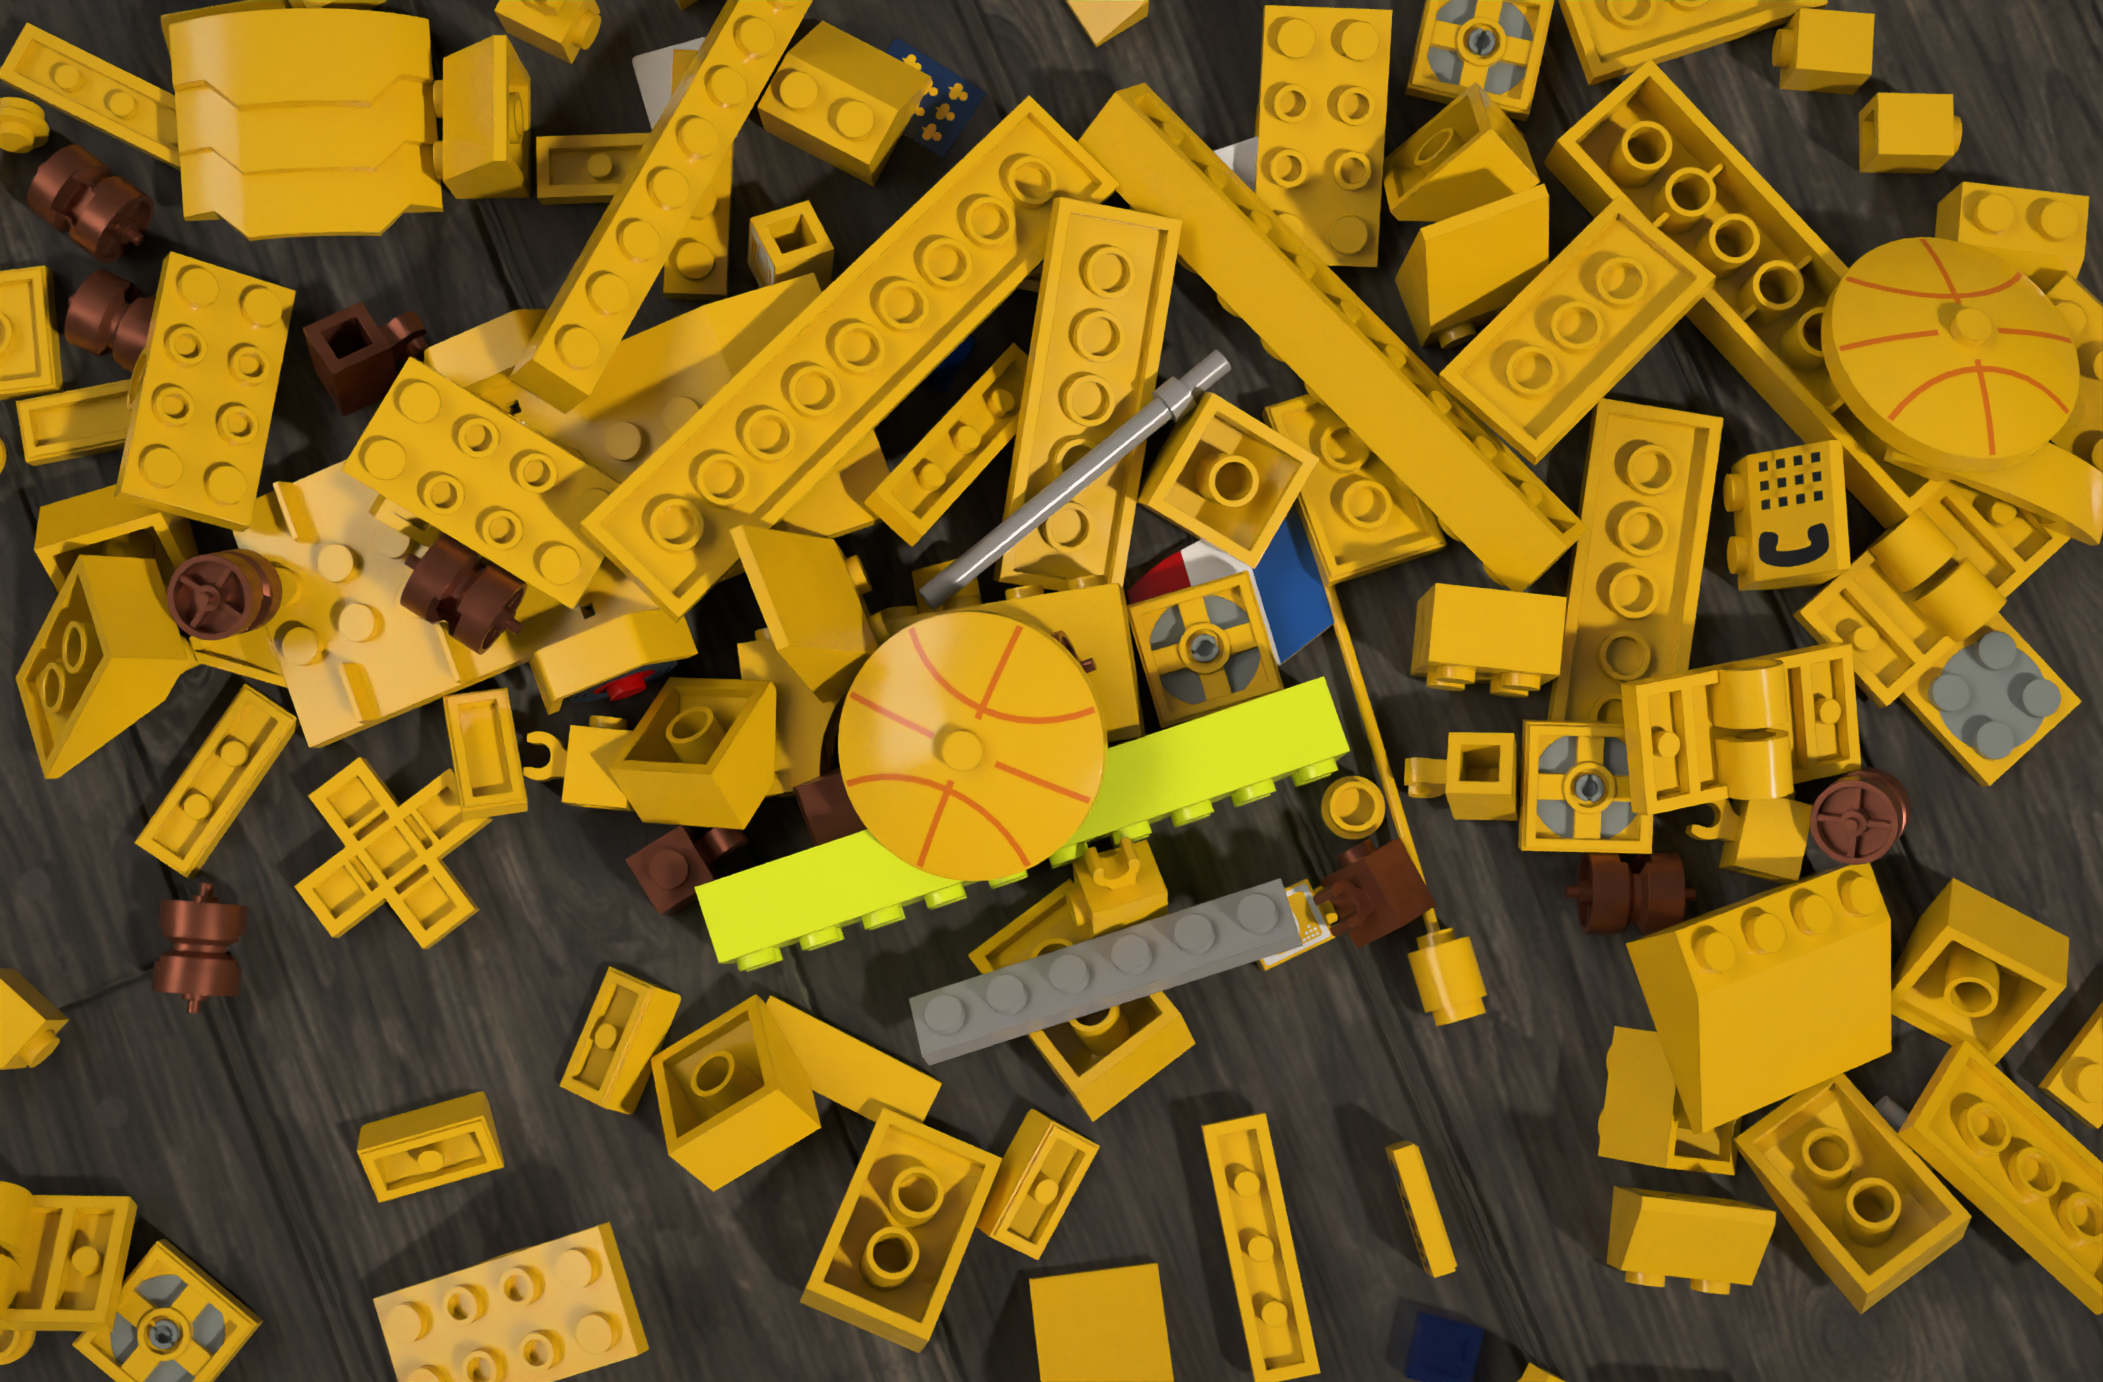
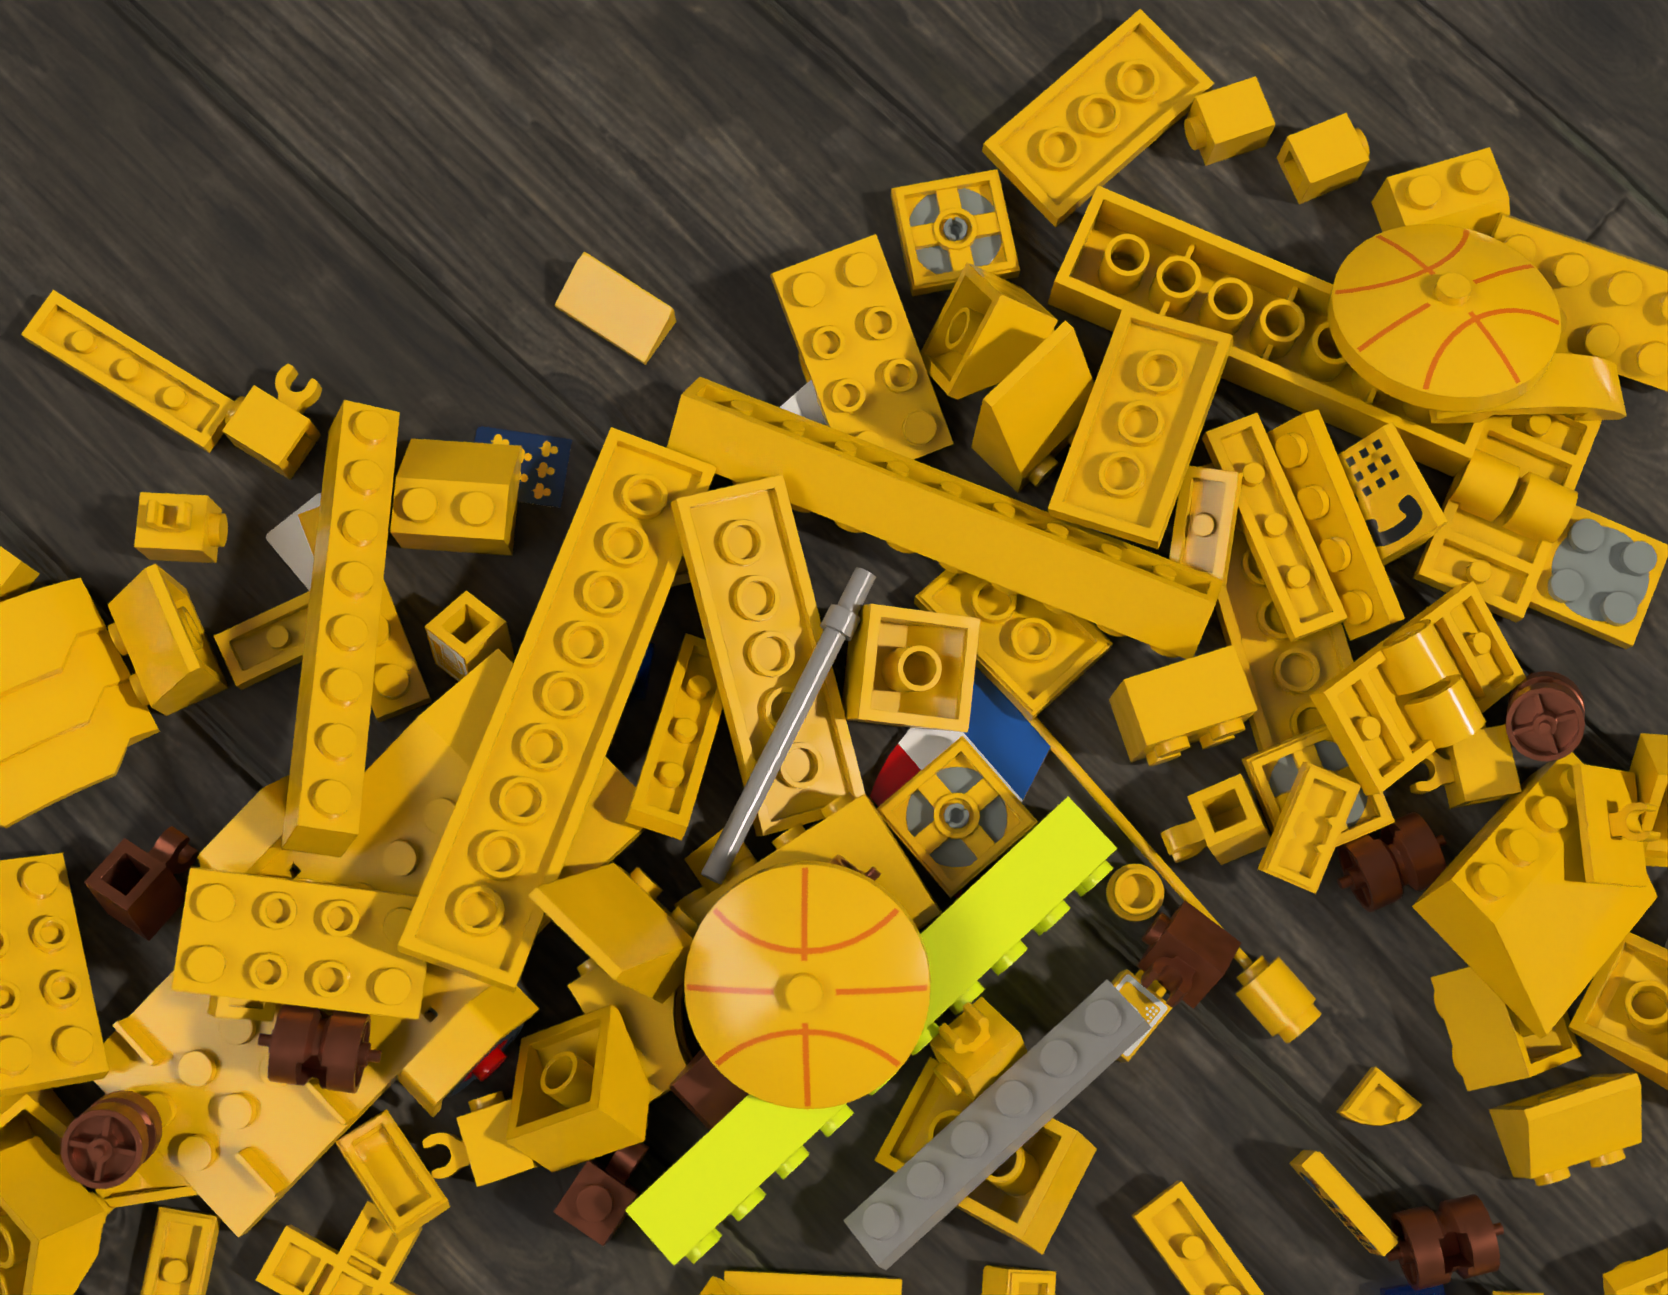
camera: 25 degrees left, 5 degrees down
none -> yellow plate [1169,466,1243,586]
none -> yellow plate [1202,413,1348,642]
none -> yellow plate [1258,762,1361,894]
none -> yellow plate [1267,409,1405,641]
none -> yellow tile [1337,1067,1422,1126]
none -> copper wheel [1386,1194,1504,1291]
none -> yellow piece [1572,764,1661,888]

